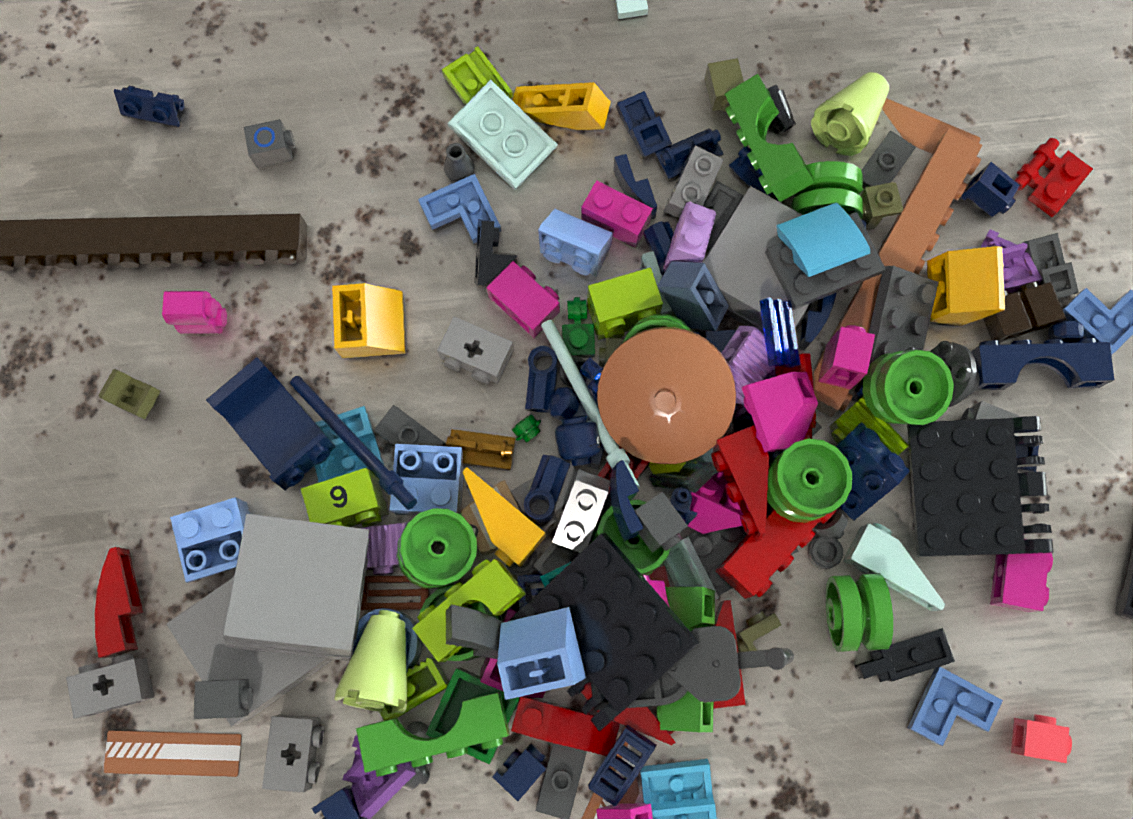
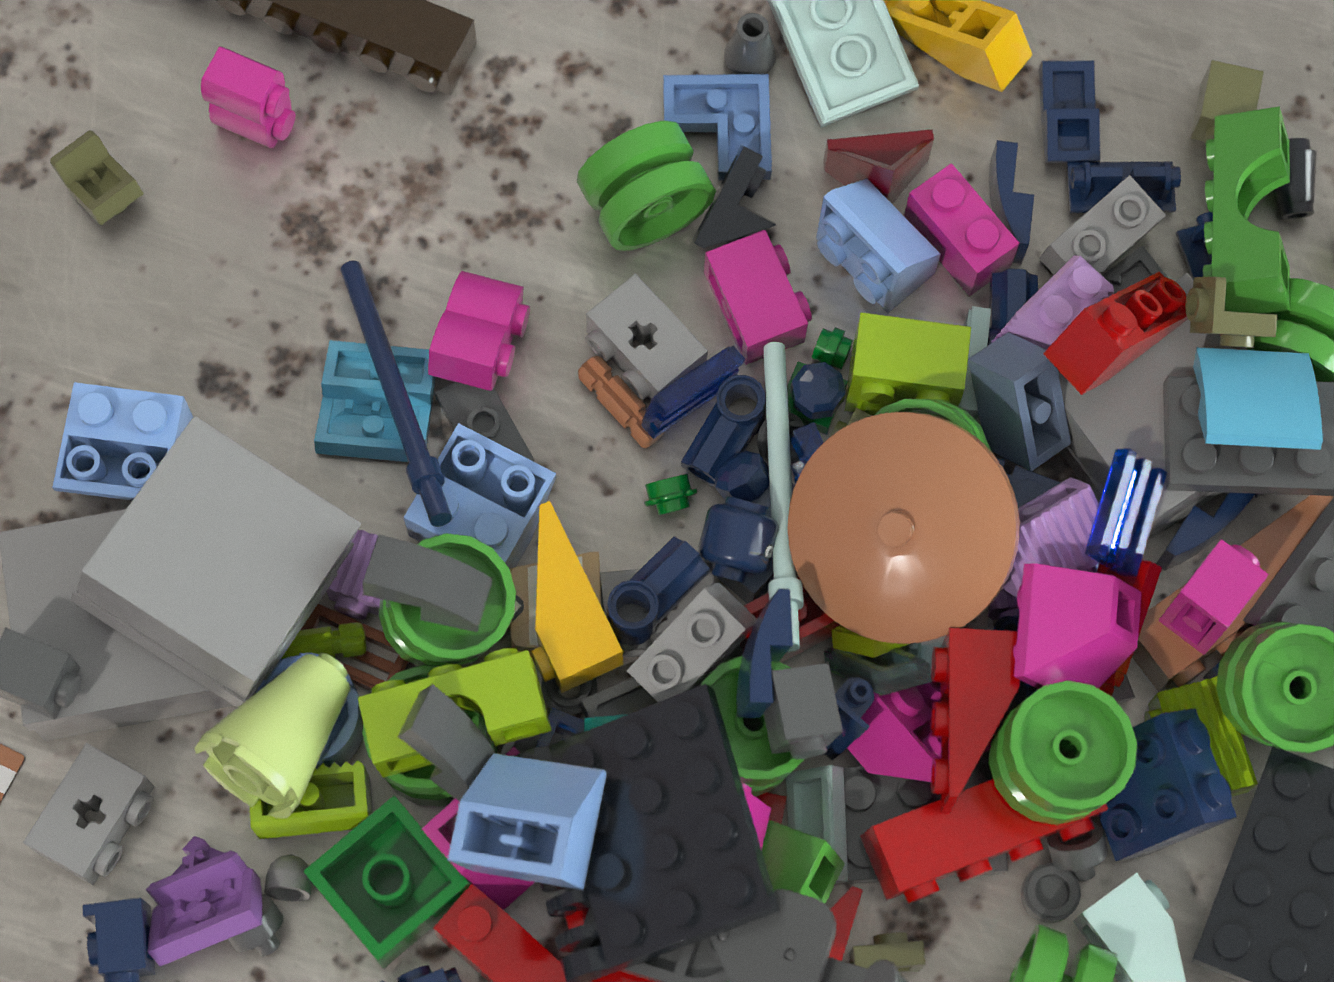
camera: 20 degrees right, 5 degrees down
dark blue panel [206,357,336,491] -> none
lime brick [301,467,389,527] -> none
yellow slope [332,283,406,358] -> none
bright green arch [356,691,510,777] -> none
pearl gold hinge [446,429,515,470] -> none
none -> lime axle [281,622,367,660]
none -> dark grey slope [363,534,492,632]
none -> dark pink brick [428,271,530,391]
none -> bright green wheel [576,120,716,251]
none -> nougat axle [578,355,665,448]
none -> clear blue tile [641,346,745,439]
none -> dark blue tile [791,362,846,420]
none -> dark red slope [823,129,934,204]
none -> red slope [1043,271,1188,395]
none -> olive bracket [1186,277,1277,348]

